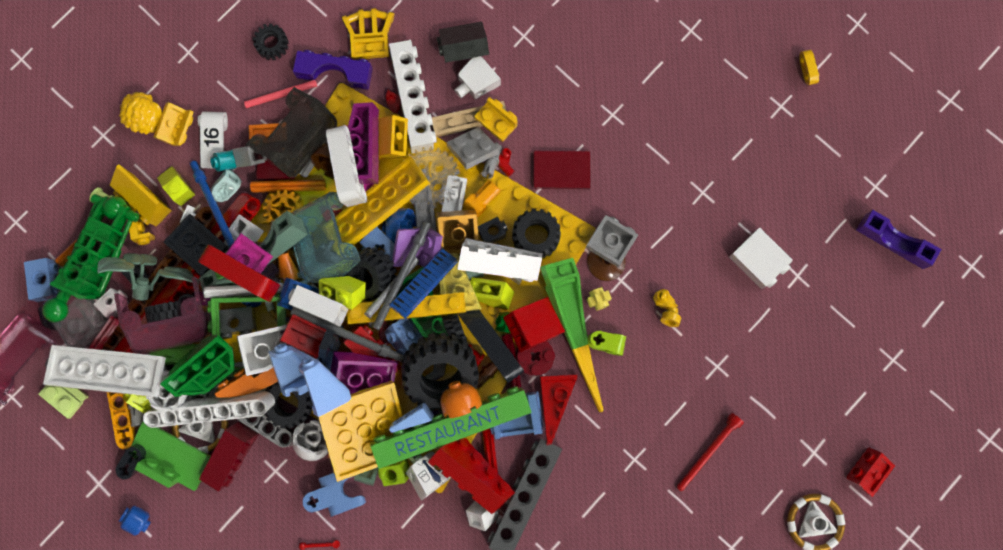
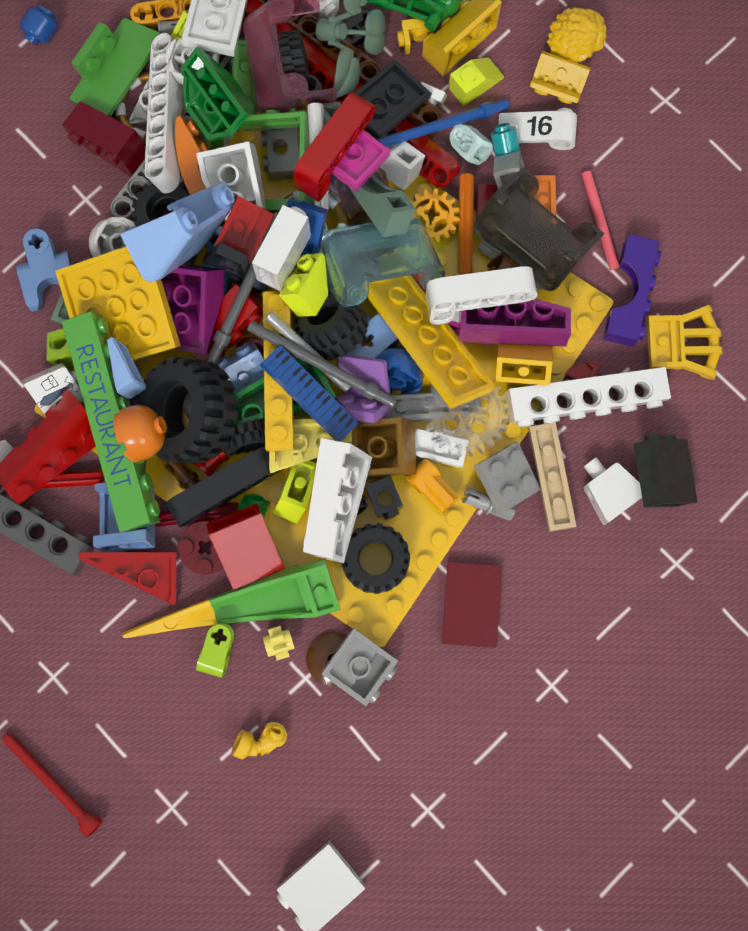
camera: 90 degrees right, 0 degrees up
black beam [115,444,146,480] -> none
black tyre [253,23,289,60] -> none
orange cone [278,252,299,282] -> none
yellow bracket [474,97,518,143] -> none
red arm [498,148,515,177] -> none

